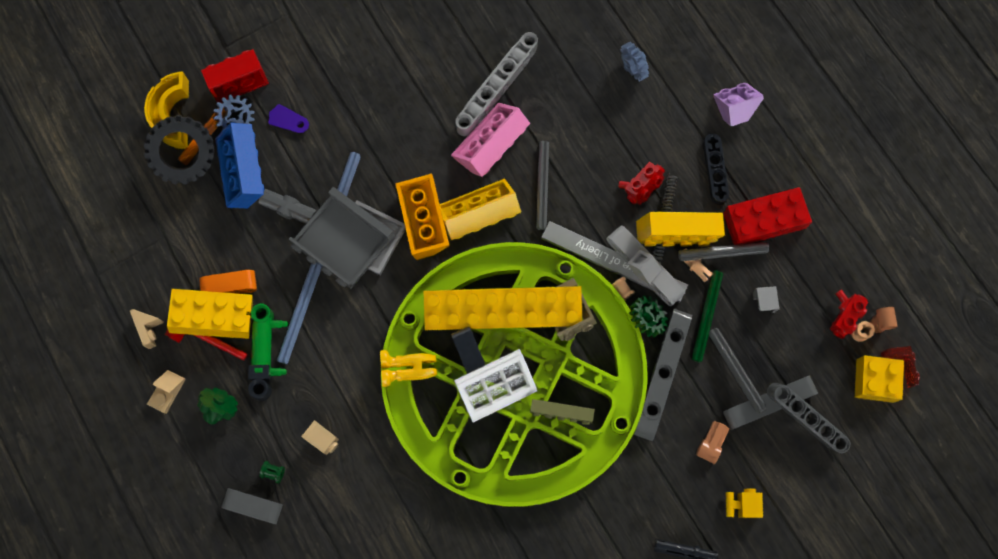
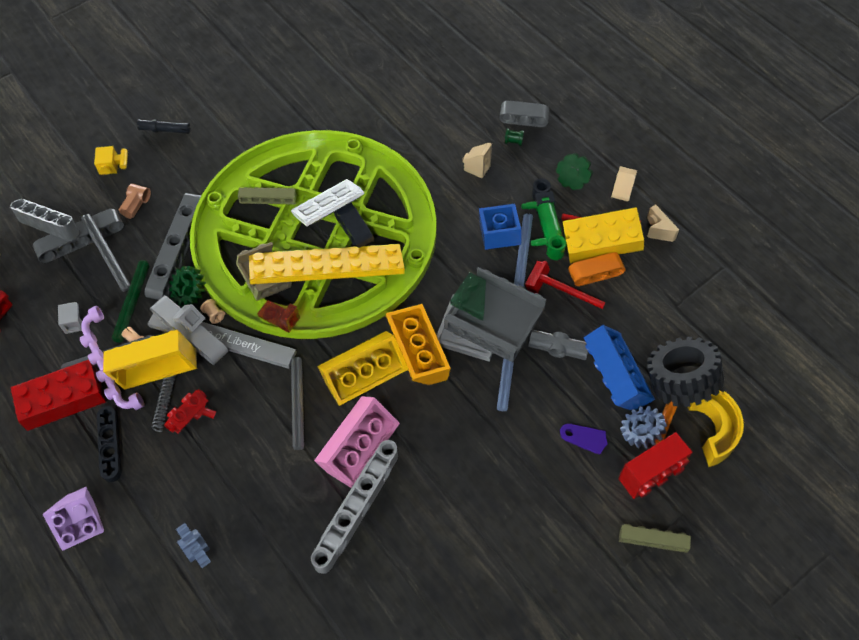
camera: 175 degrees right, 15 degrees down
yellow piece [380,350,437,387] -> none
none -> lavender bar [80,306,145,410]
none -> clear red bracket [257,300,300,333]
none -> clear green wing [450,272,486,321]
none -> blue brick [479,204,521,250]
none -> red piece [525,261,606,309]
none -> olive piece [619,524,691,553]

